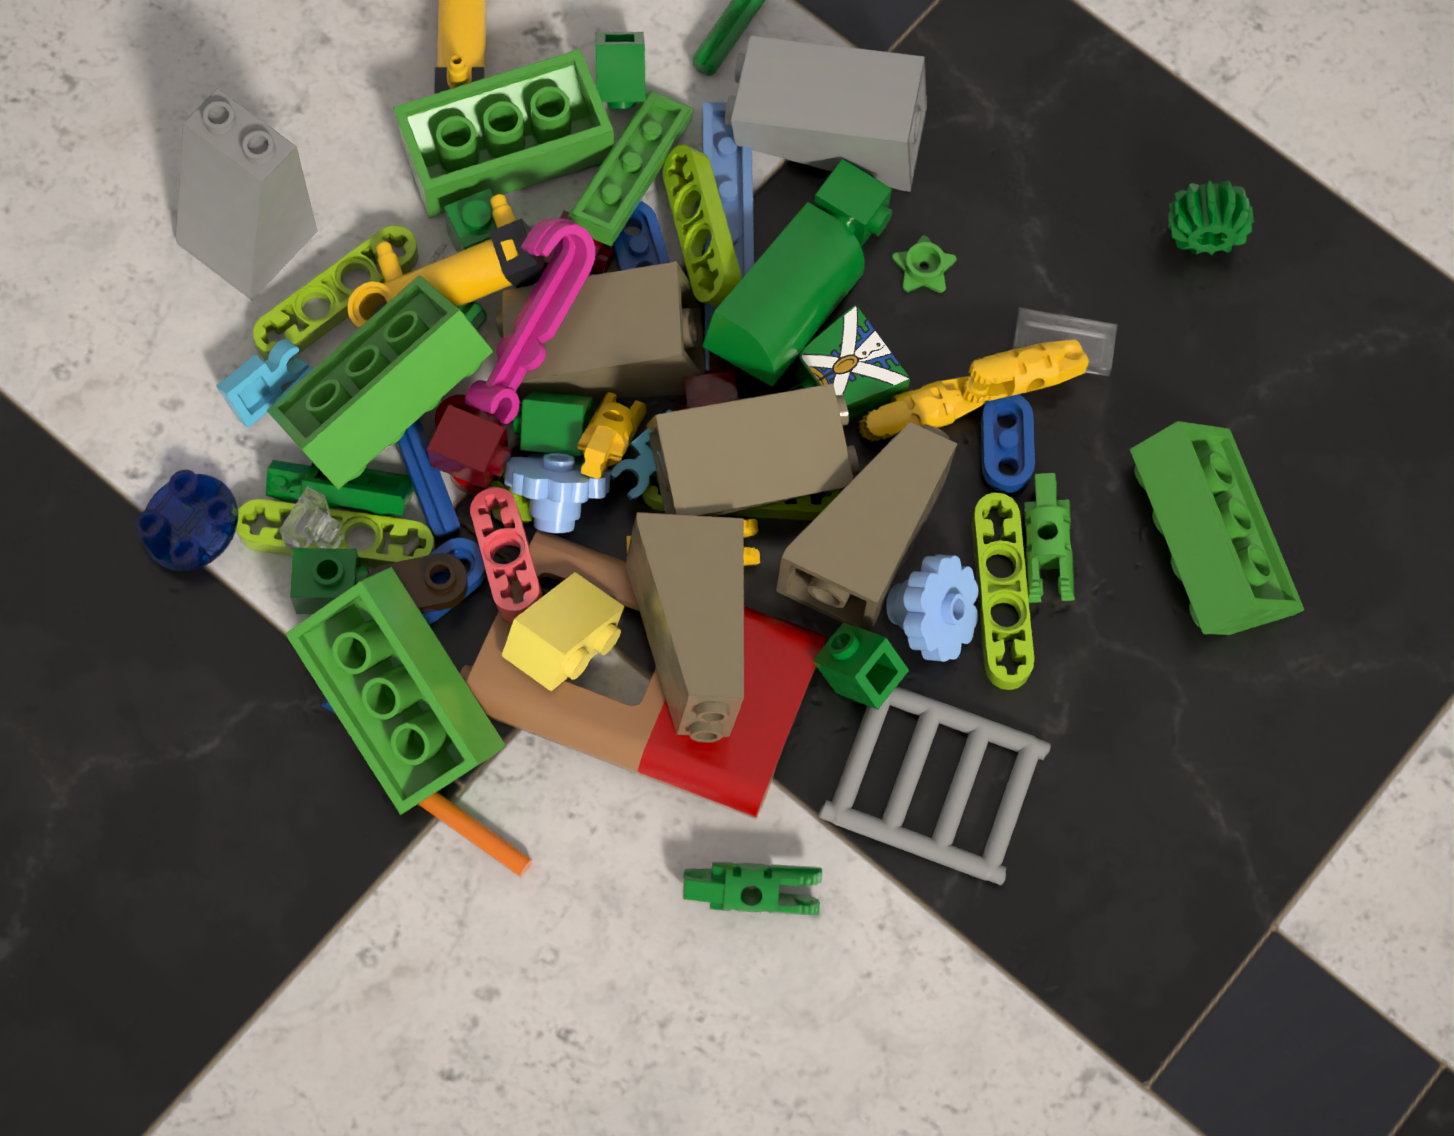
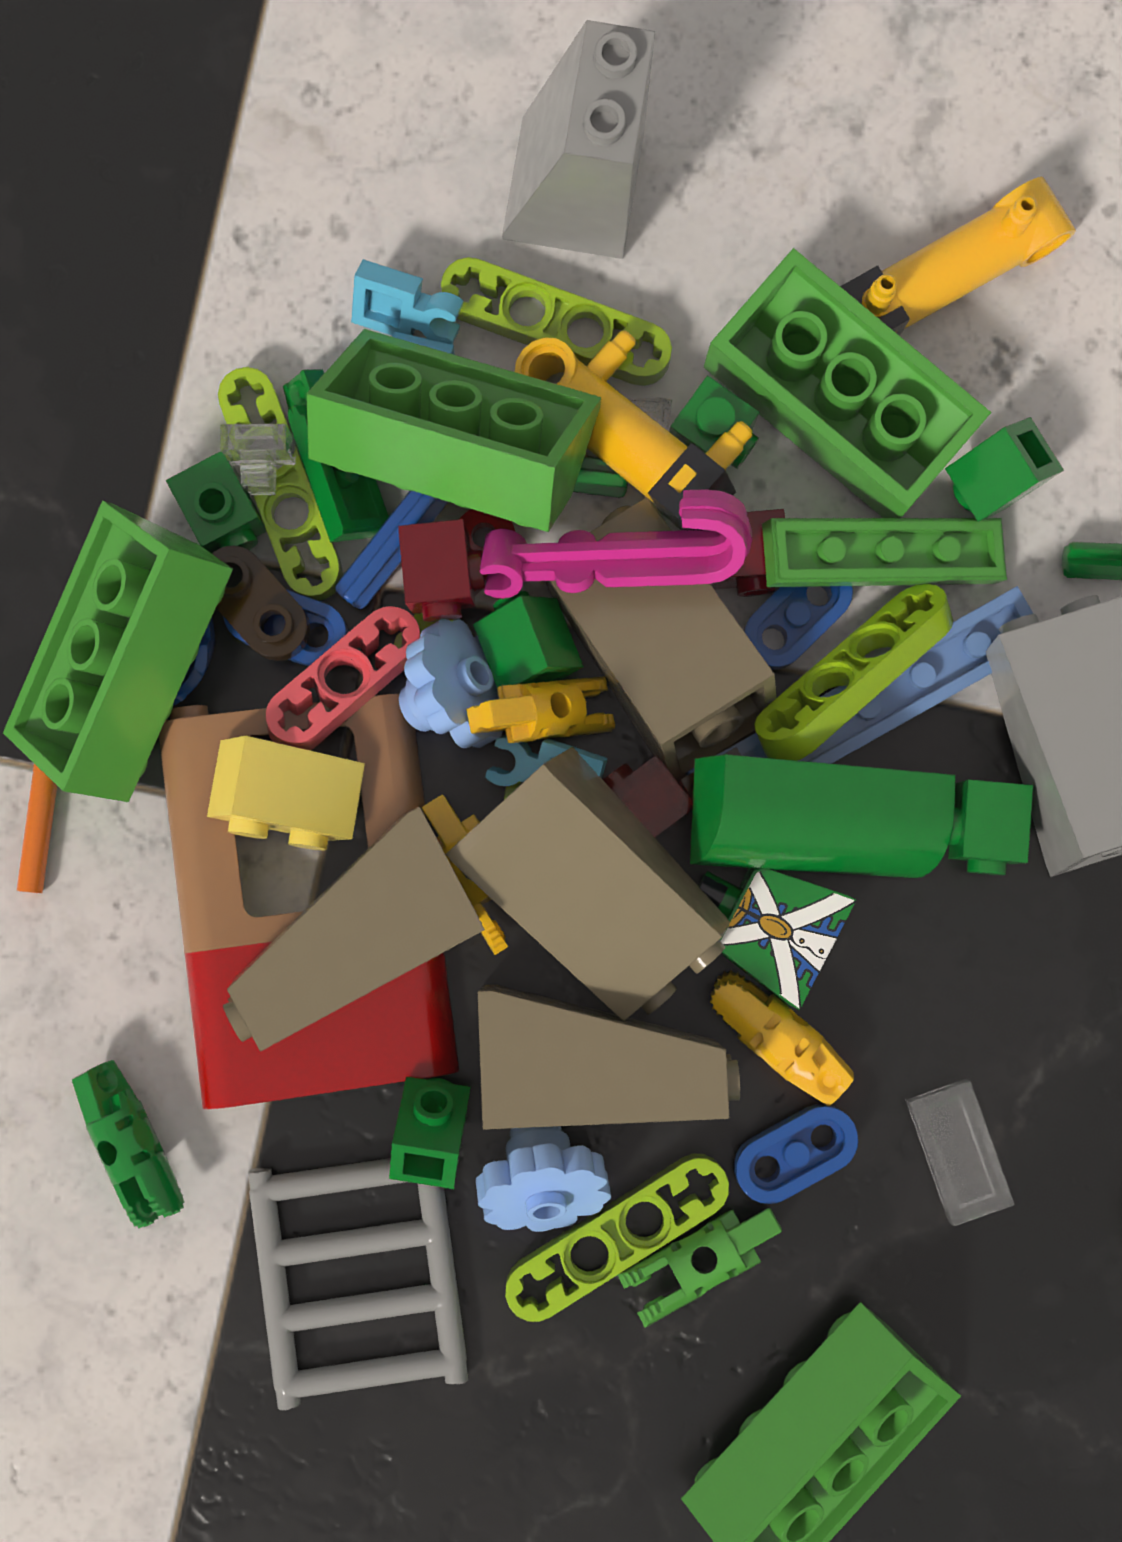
camera: 65 degrees right, 15 degrees up
clear blue dish [135,470,239,571] -> none
bright green plate [893,235,956,293] -> none
yellow hinge [962,339,1089,403] -> none

